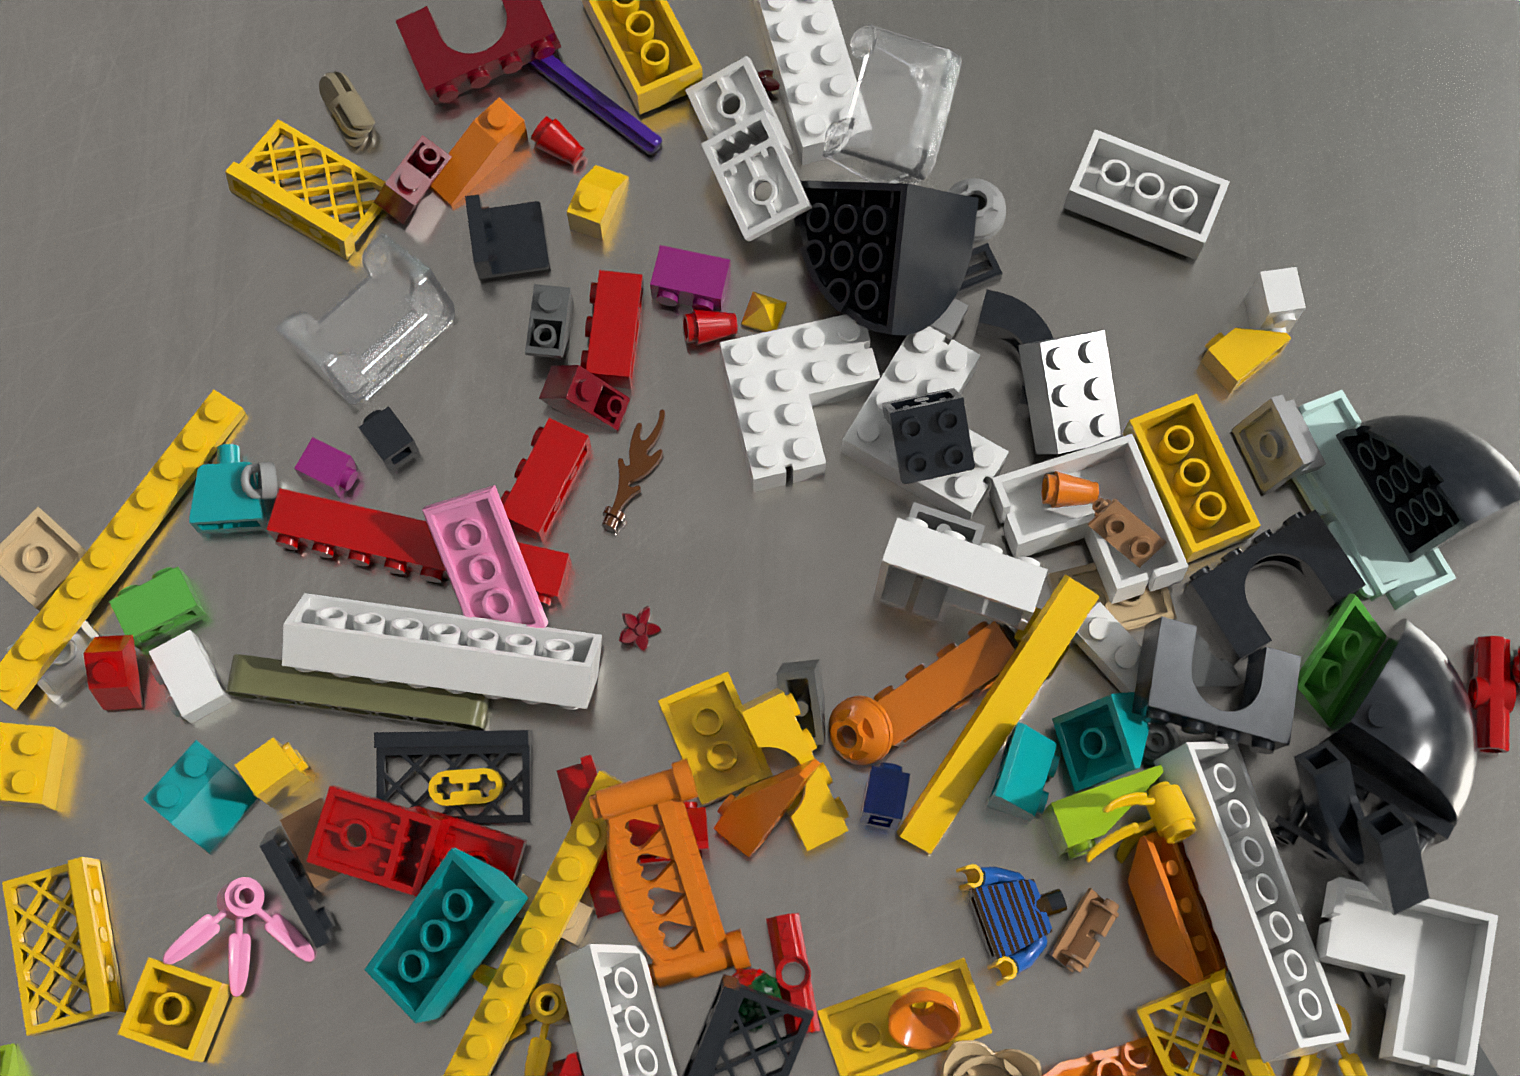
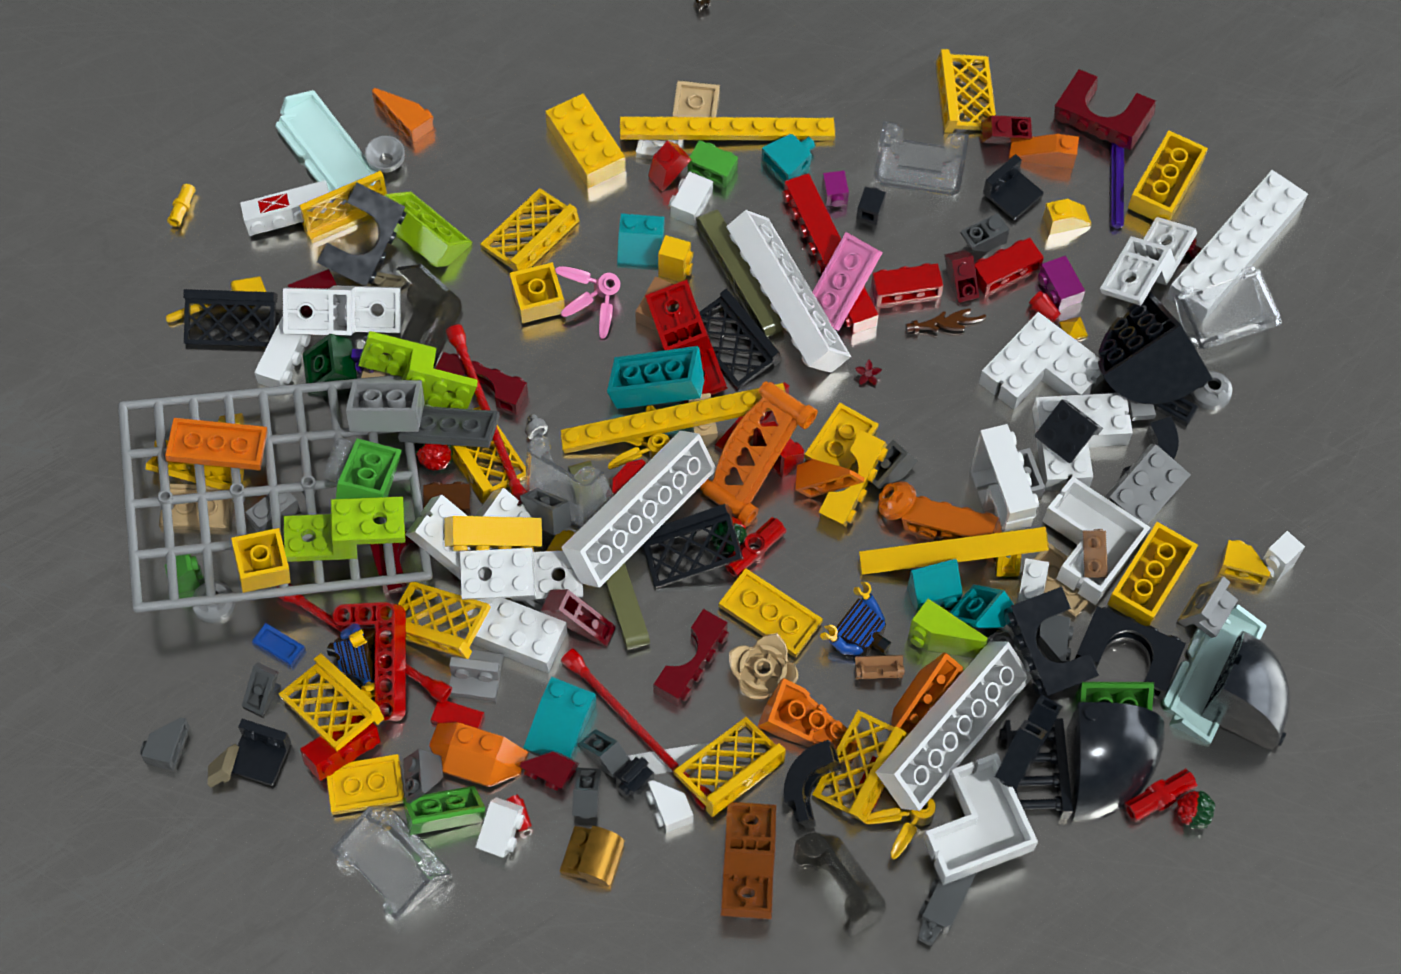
camera: 55 degrees right, 10 degrees down
light grey tile [241,461,277,499] -> none
black wing [259,826,335,949] -> none
dark tan arm [319,71,376,147] -> none
yellow beam [428,768,504,806] -> none
red cone [531,116,585,166] -> none
clear blue brick [859,762,910,830] -> none
orange piece [888,987,961,1050] -> none
orange cone [1041,471,1099,508] -> none
white brick [1063,129,1230,260] -> none
yellow plant [1086,782,1196,864] -> none

